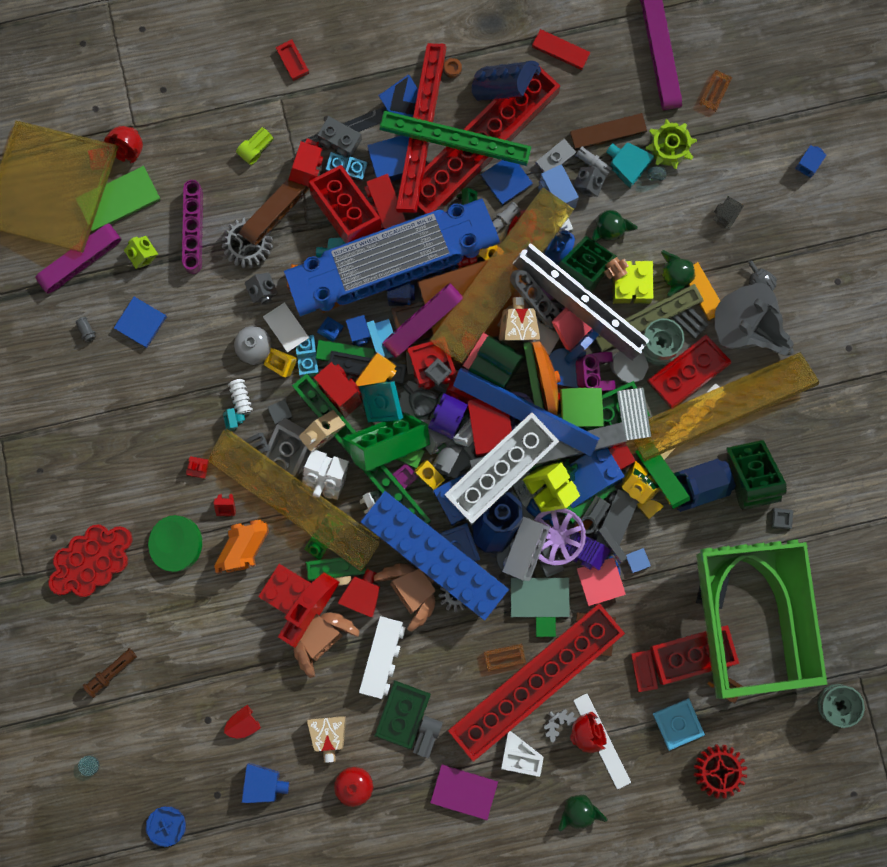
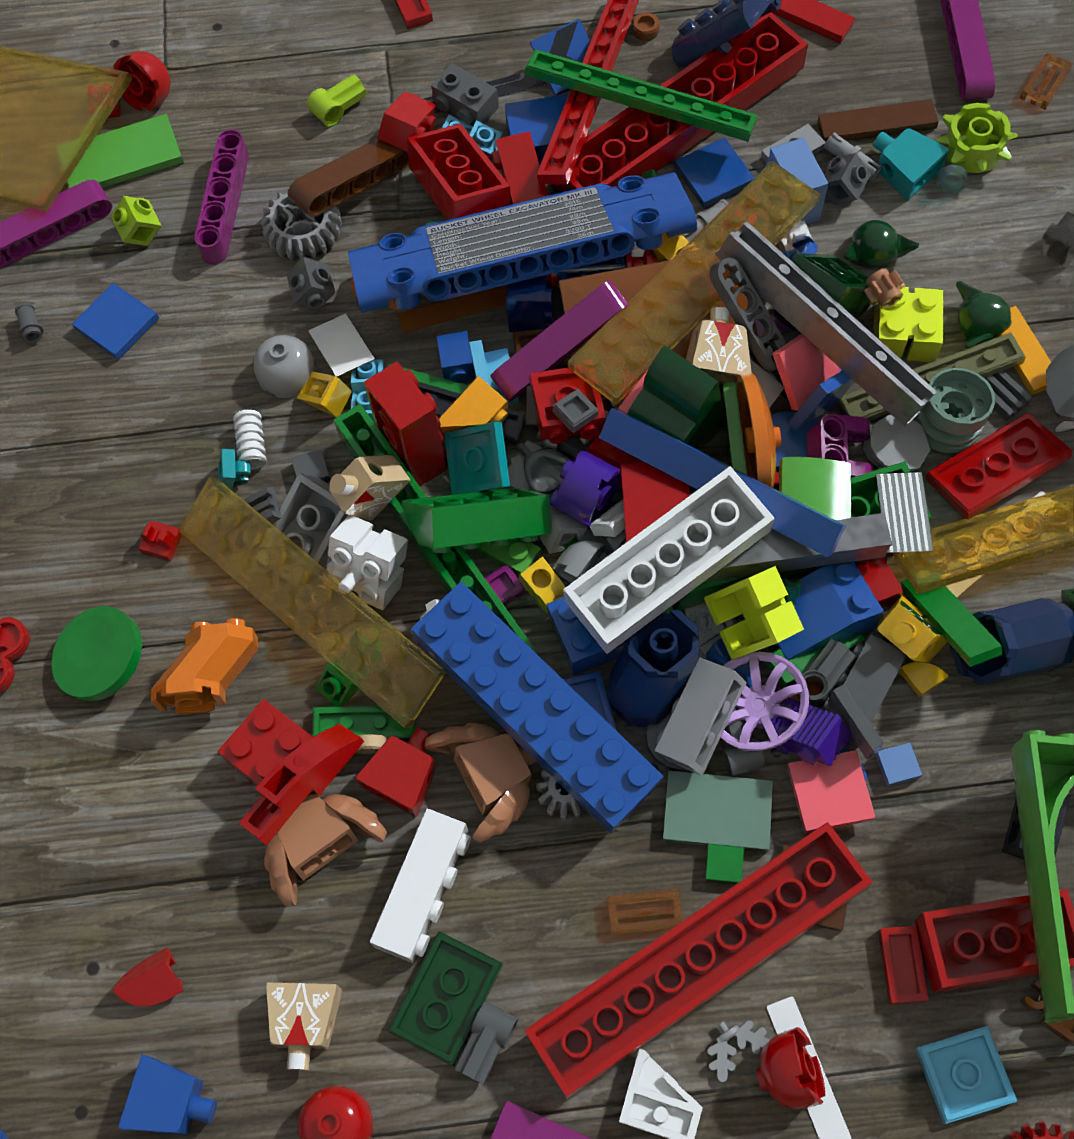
camera: 10 degrees right, 15 degrees down
red tile [214,494,236,516] -> none
blue tile [317,317,344,342] -> none

